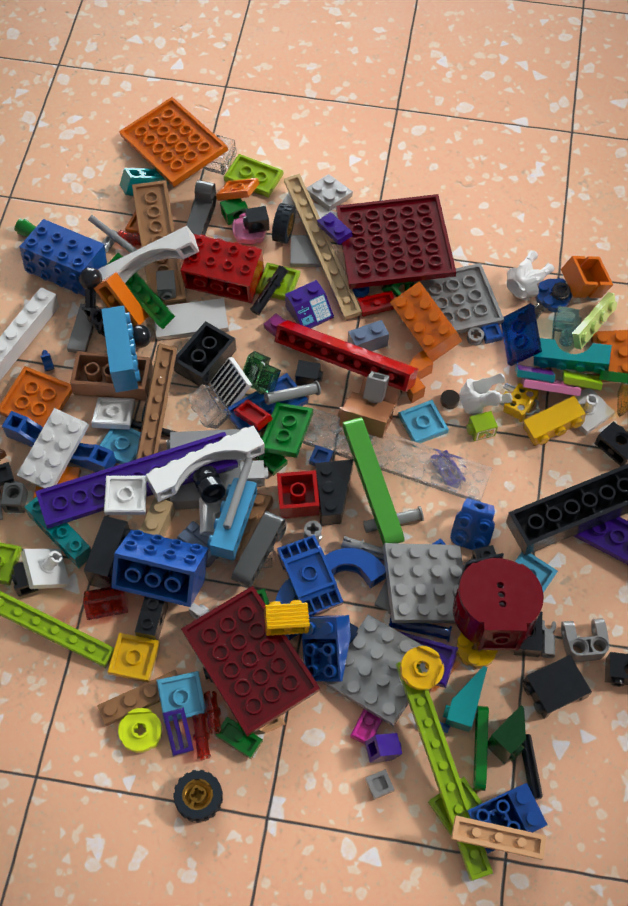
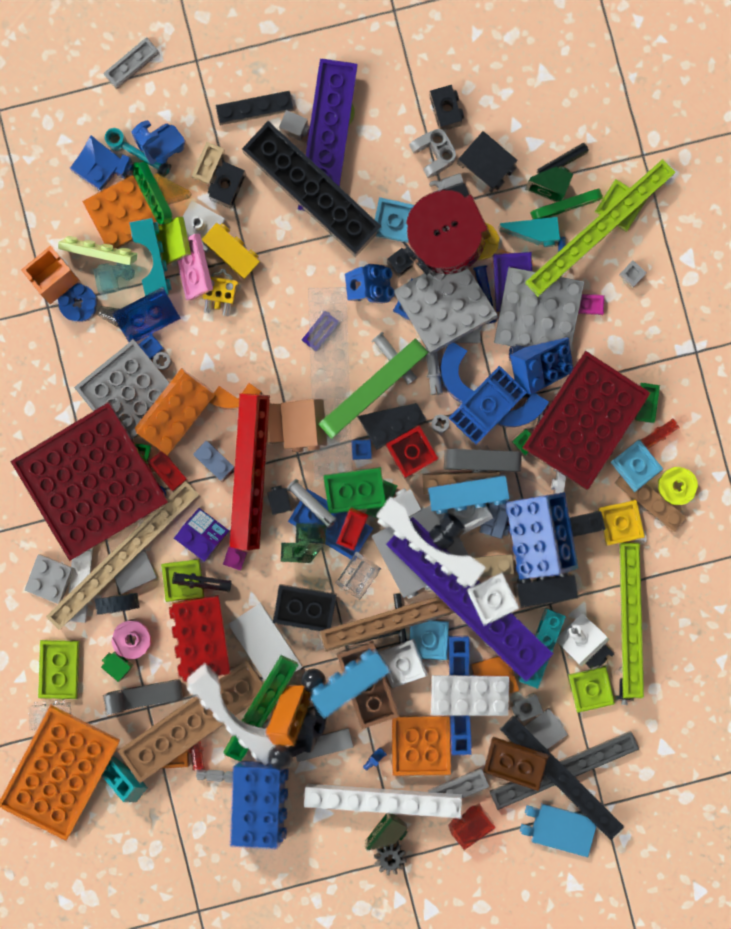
camera: 115 degrees left, 25 degrees up
green cone [14,218,36,237] -> none
clear red brick [83,587,128,620] -> none
light grey bar [88,215,137,253] -> none
dark grey brick [156,270,176,300] -> none
dark purple tile [163,707,194,756] -> none
black wheel [173,770,223,823] -> none
clear red pin [203,691,222,735] -> none
tile [209,357,252,409] -> none
orange tile [216,178,259,201] -> none
light grey piece [223,458,253,529] -> none
black brick [243,206,269,234] -> none
yellow brick [264,600,310,636] -> none
dark purple plate [317,212,352,245] -> none
light grey brick [363,371,390,403] -> none
dark purple brick [365,733,402,763] -> none
medium azure tile [398,400,449,446] -> none
yellow plate [400,646,444,691] -> none
dark brown tile [440,390,460,409] -> none
light nougat plate [451,816,546,860] -> none
white piece [459,373,513,415] -> none
lime brick [466,411,498,441] -> none
blue slope [467,783,548,854] -> none
white piece [507,250,555,299] -> none
teal tile [515,364,555,383] -> none
clear smoke tile [552,282,571,301] -> none

